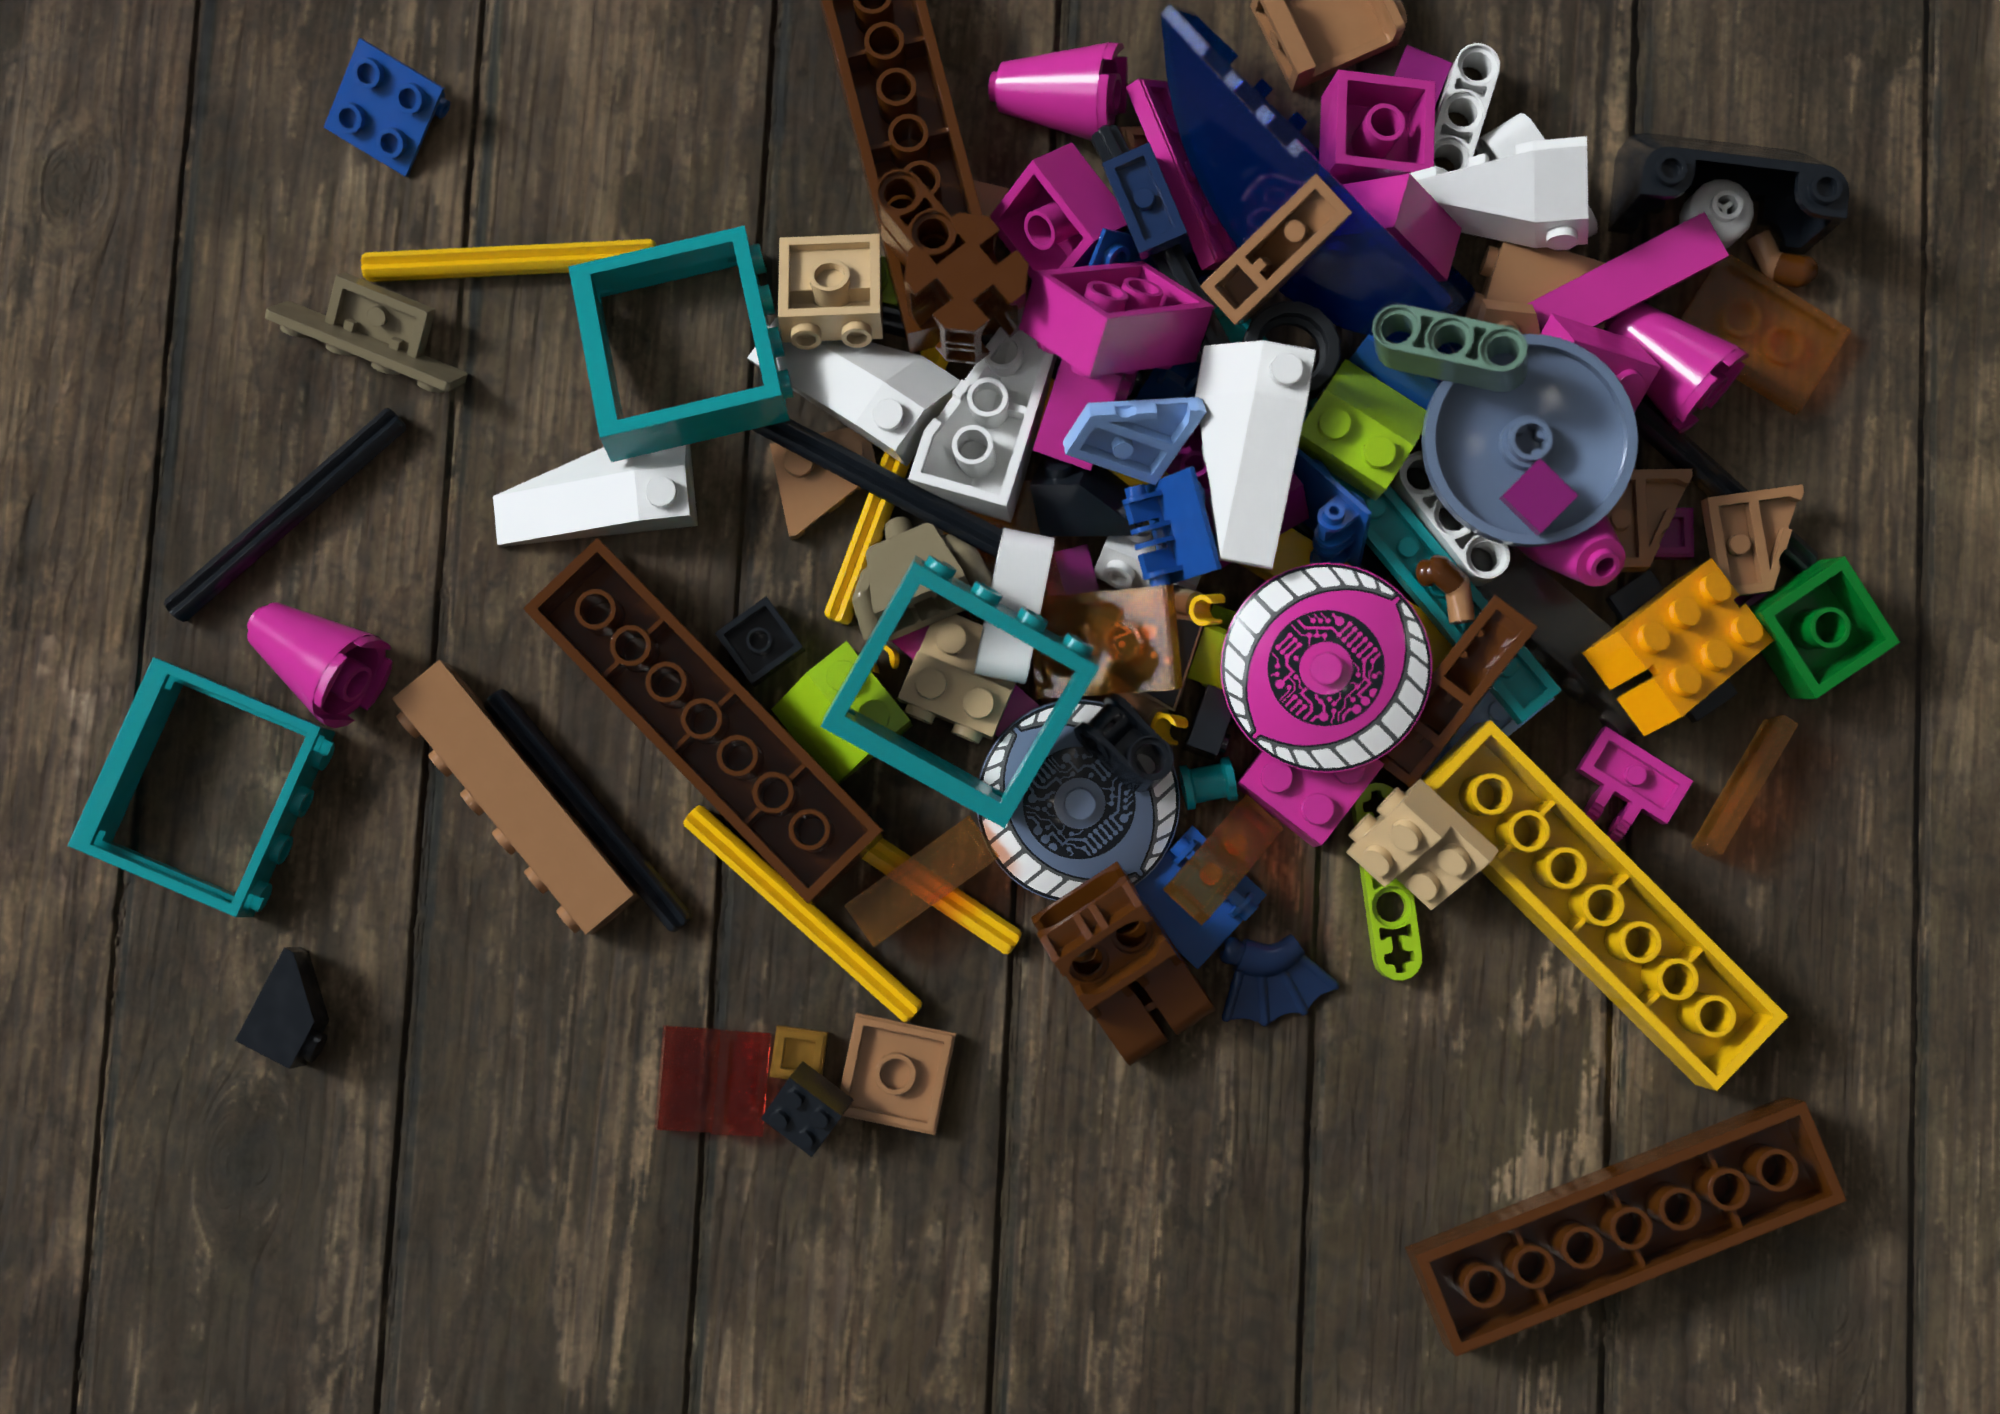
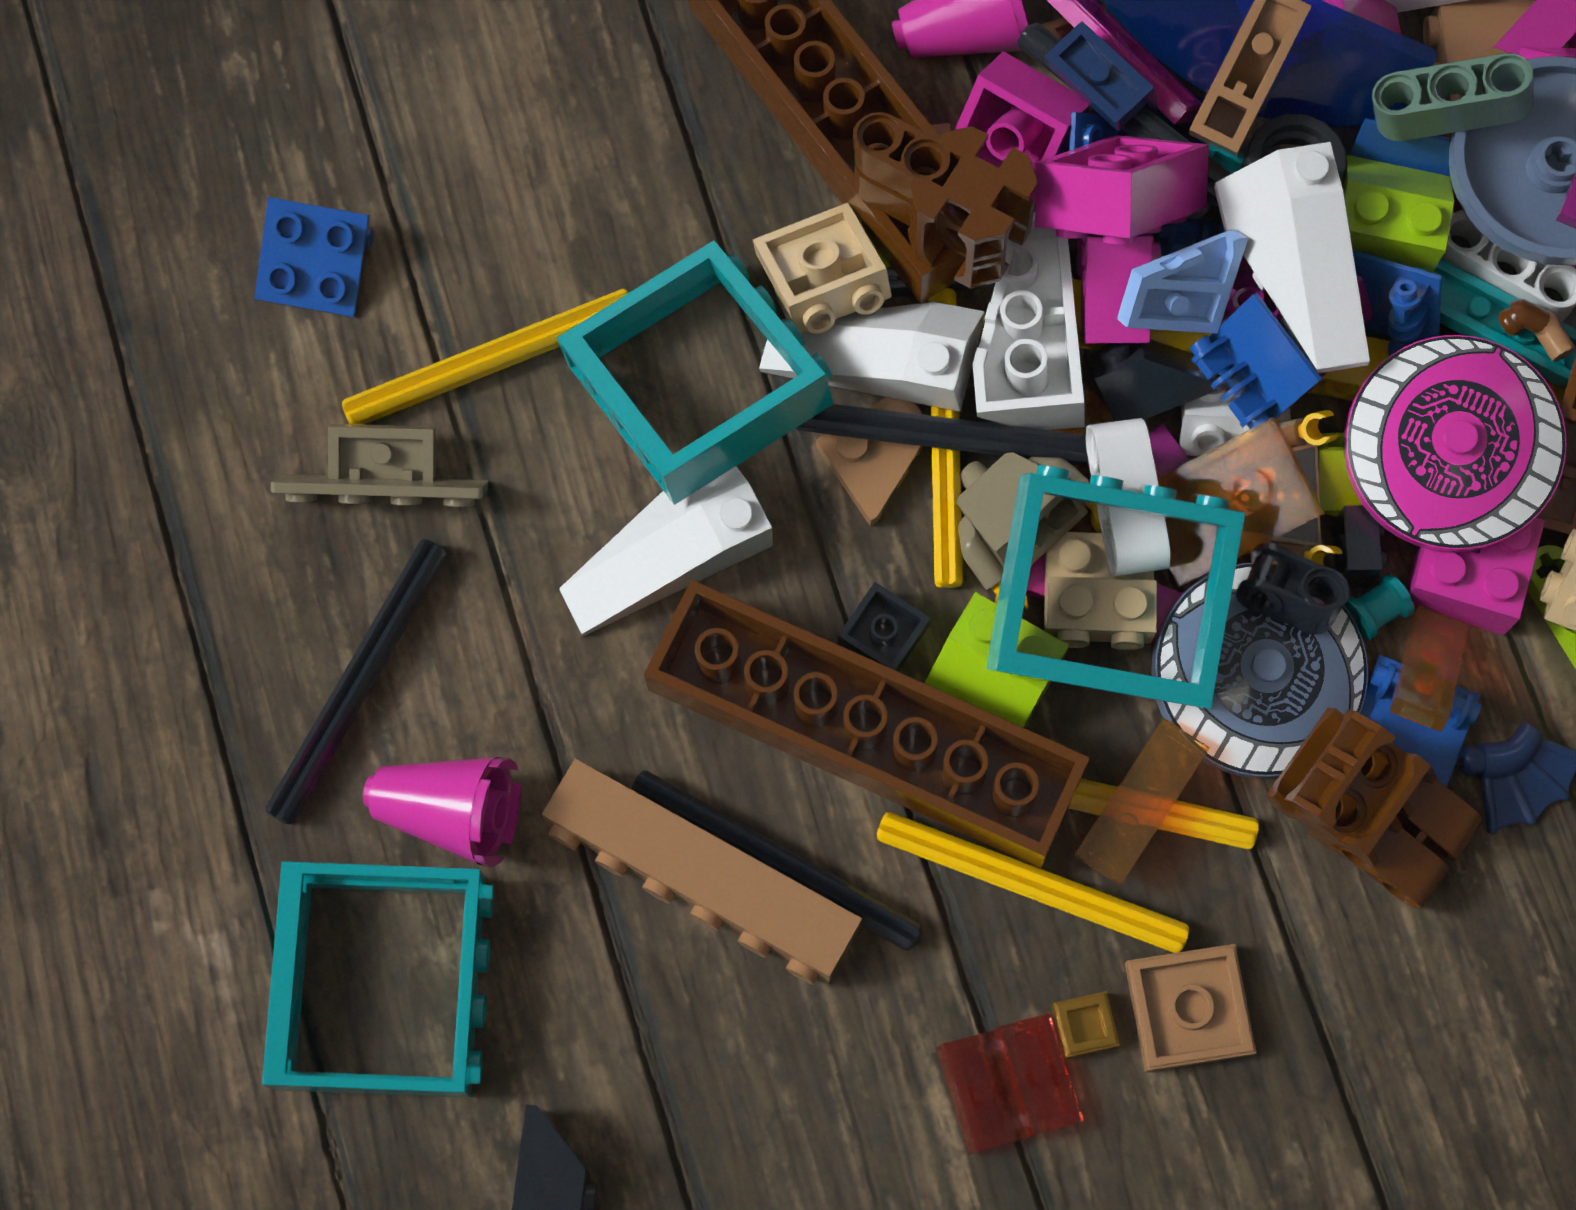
camera: 20 degrees left, 10 degrees down
black piece [760,1061,854,1157] -> none

